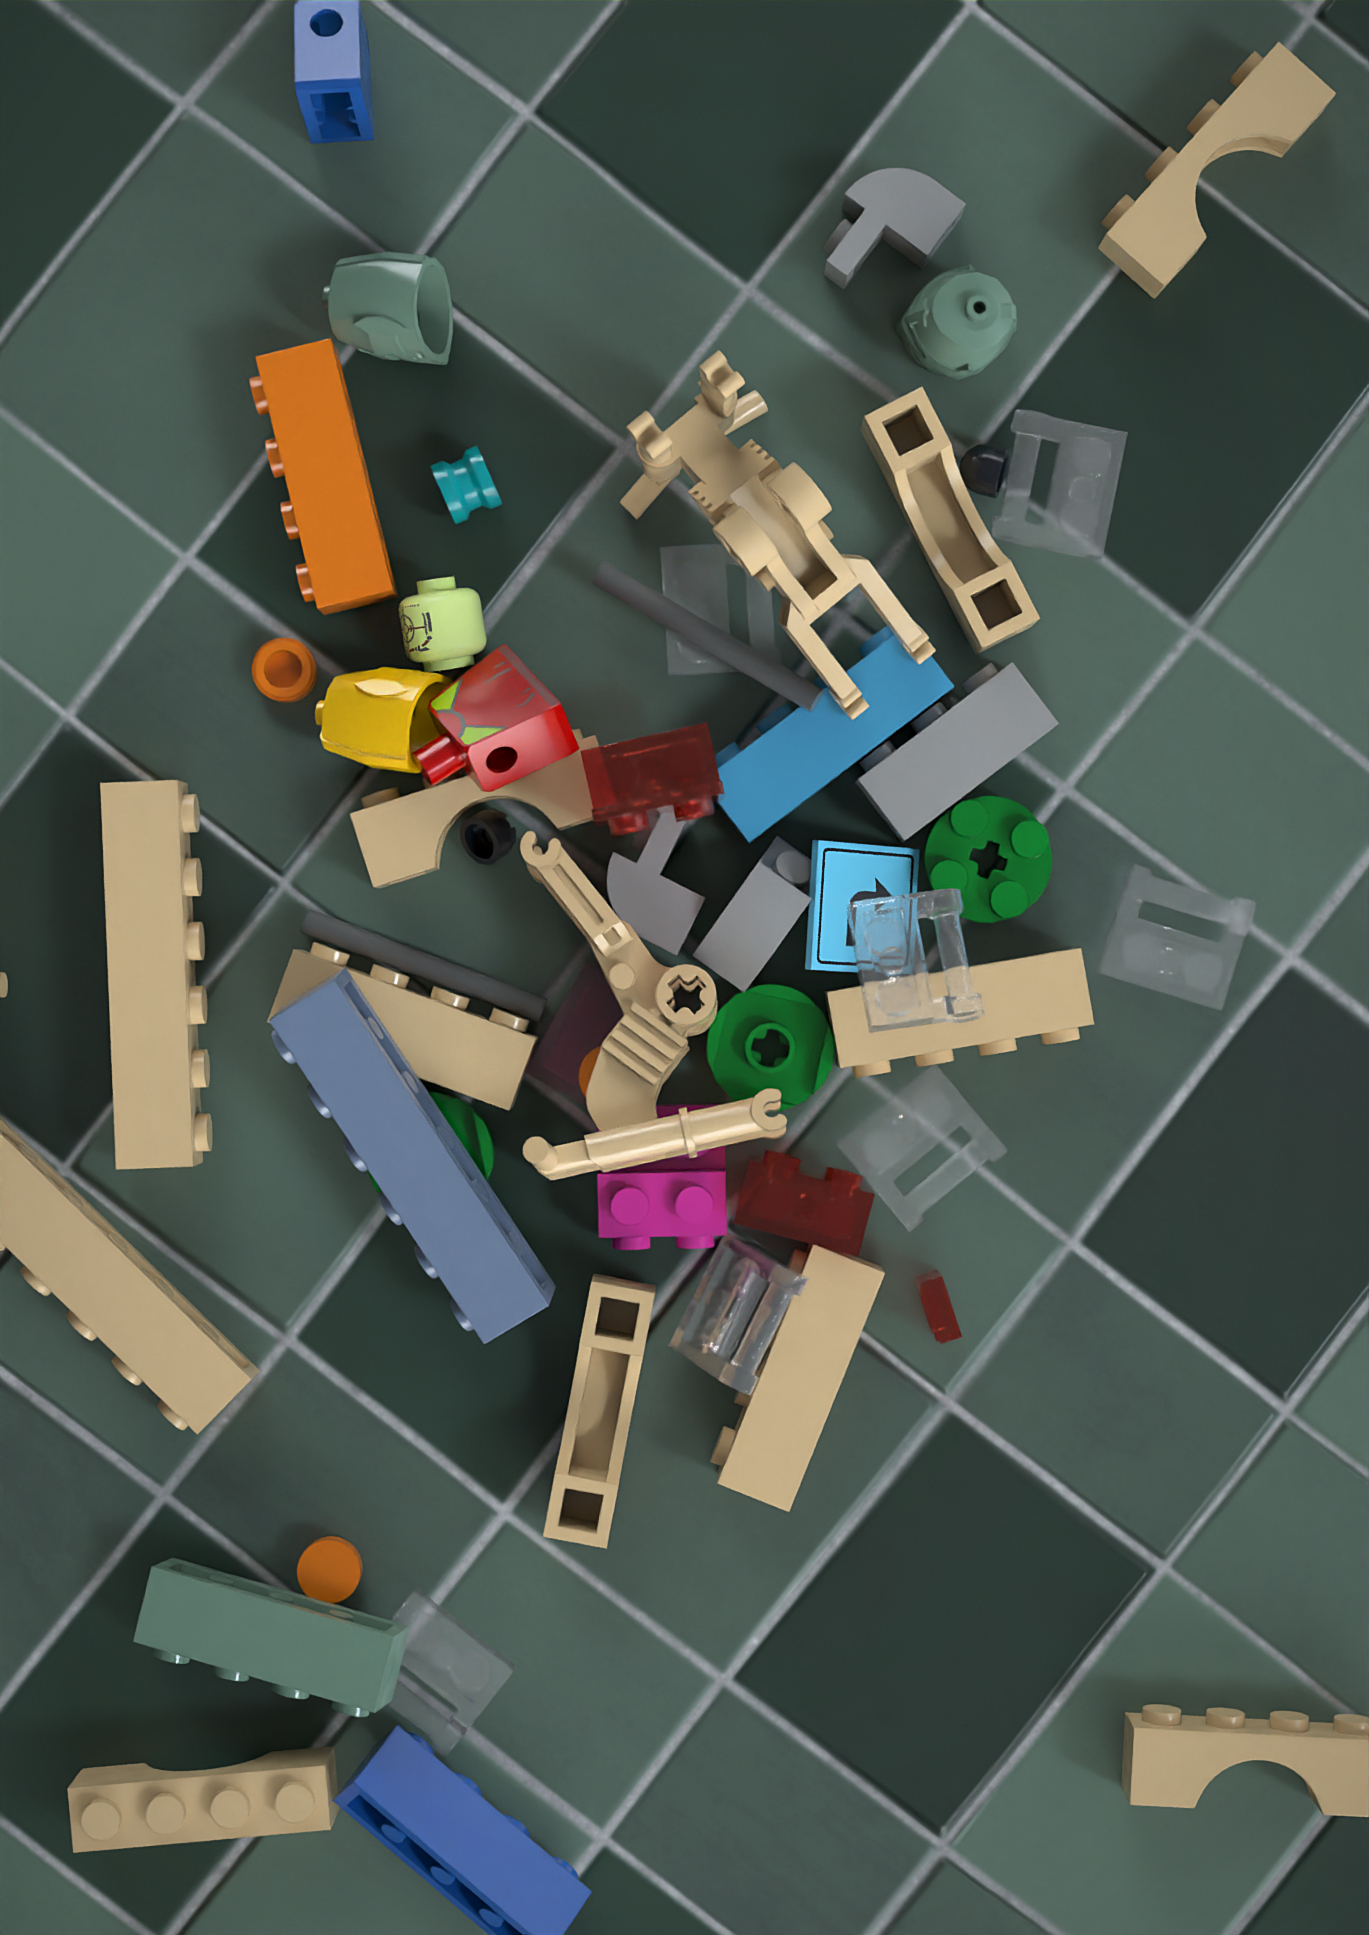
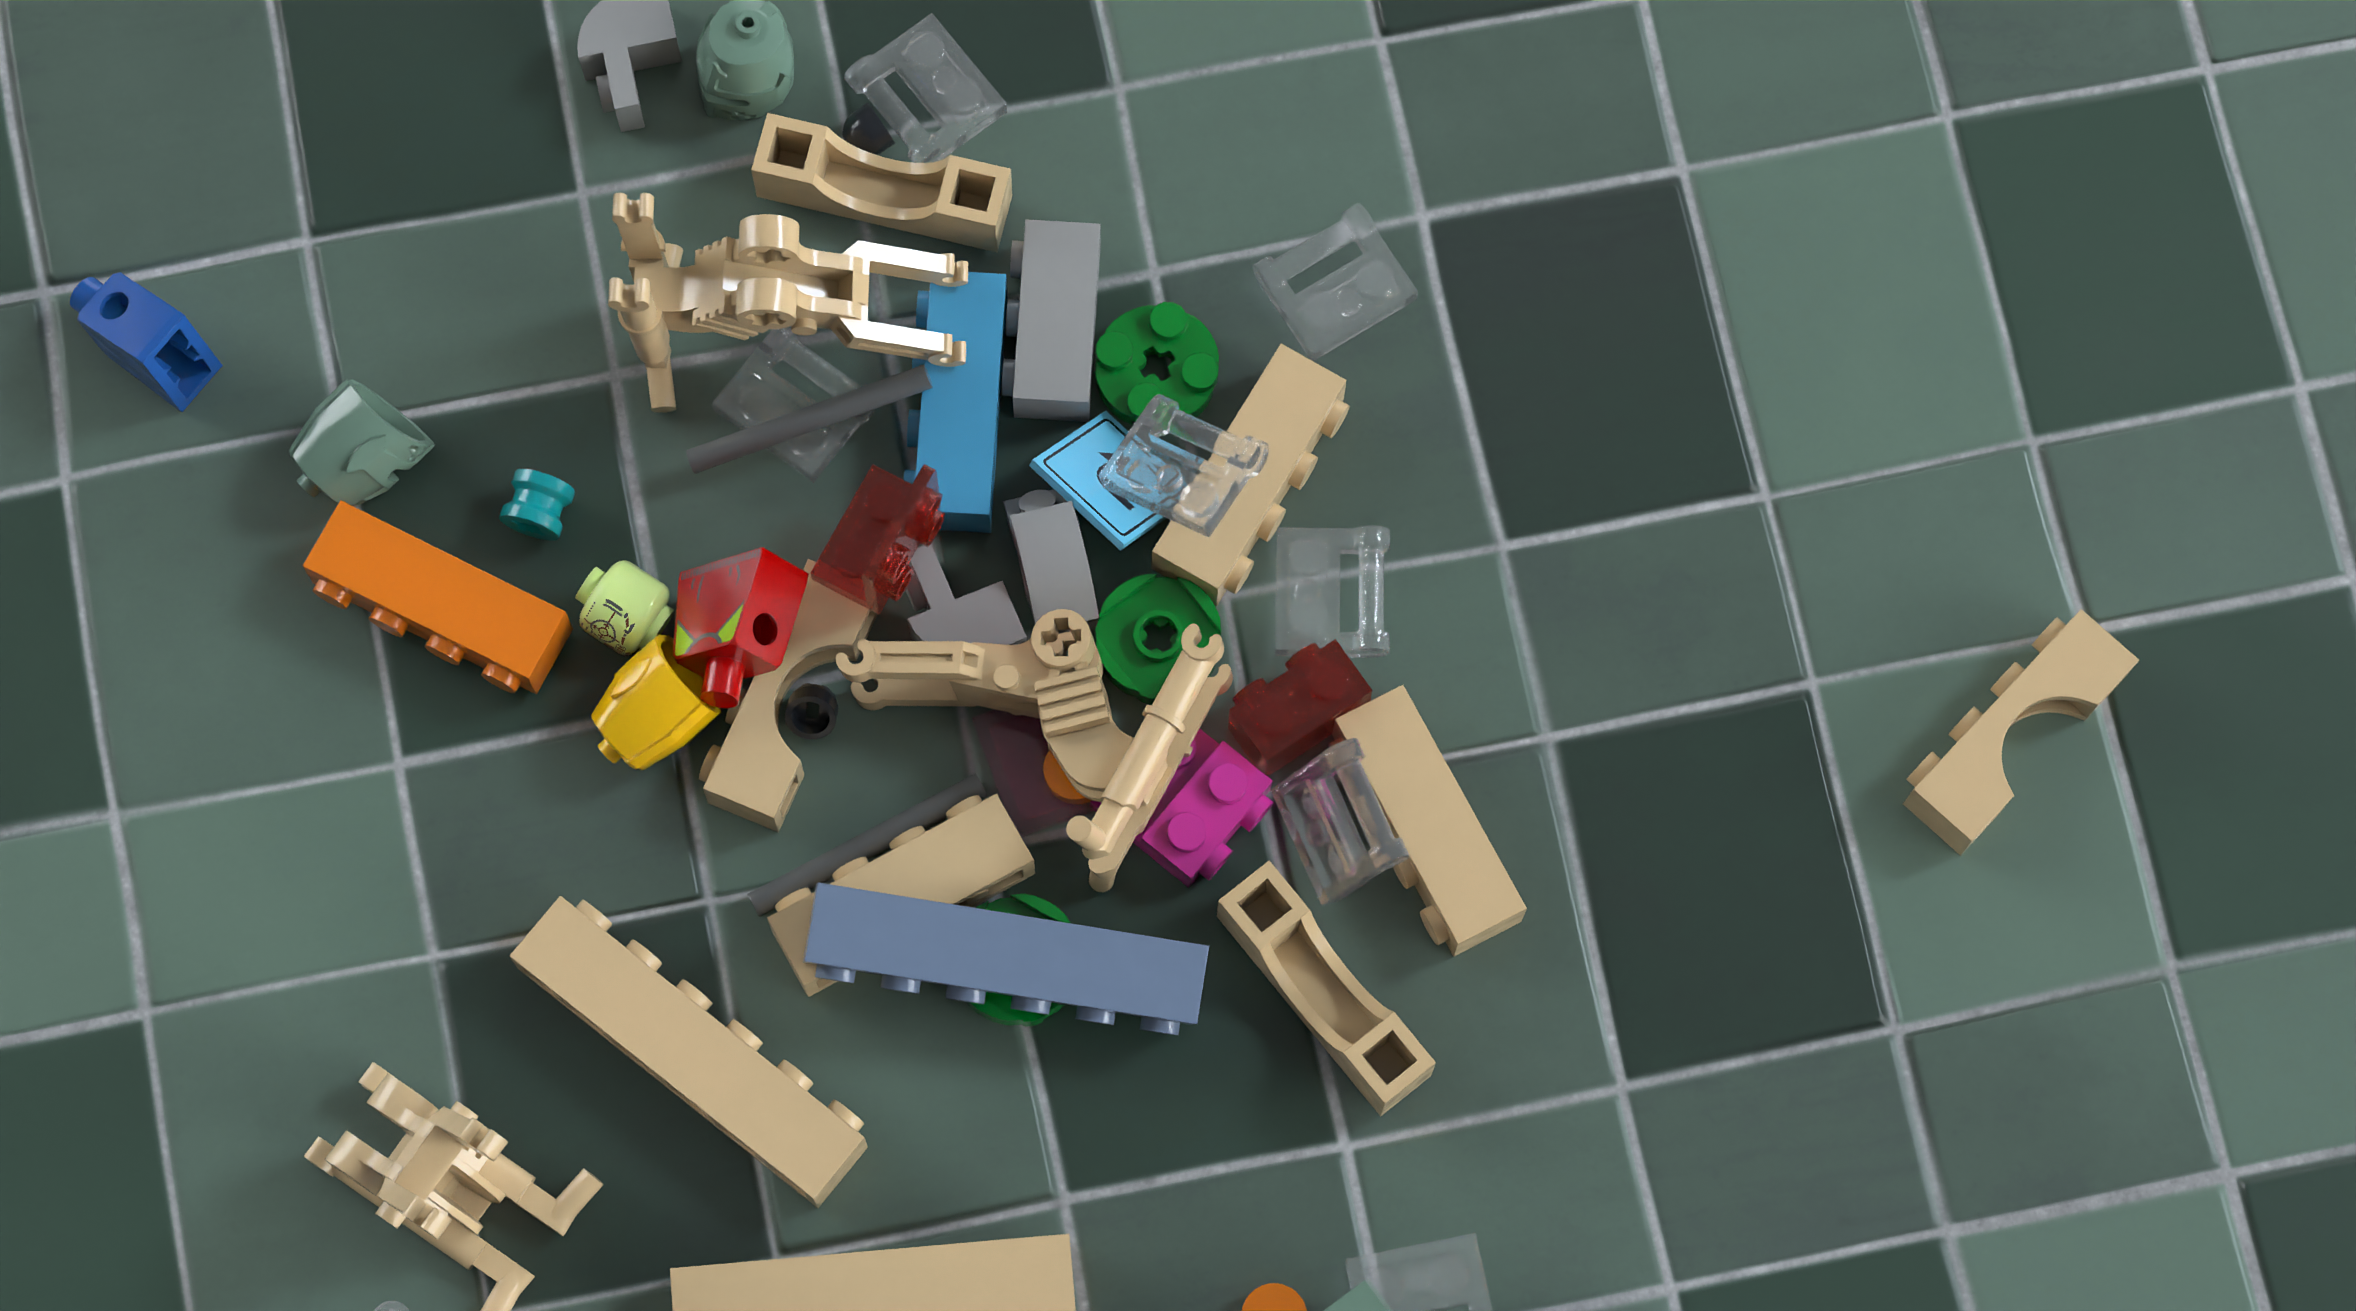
camera: 50 degrees left, 15 degrees down
orange tile [252,638,318,703] -> none
clear red tile [915,1270,962,1344] -> none

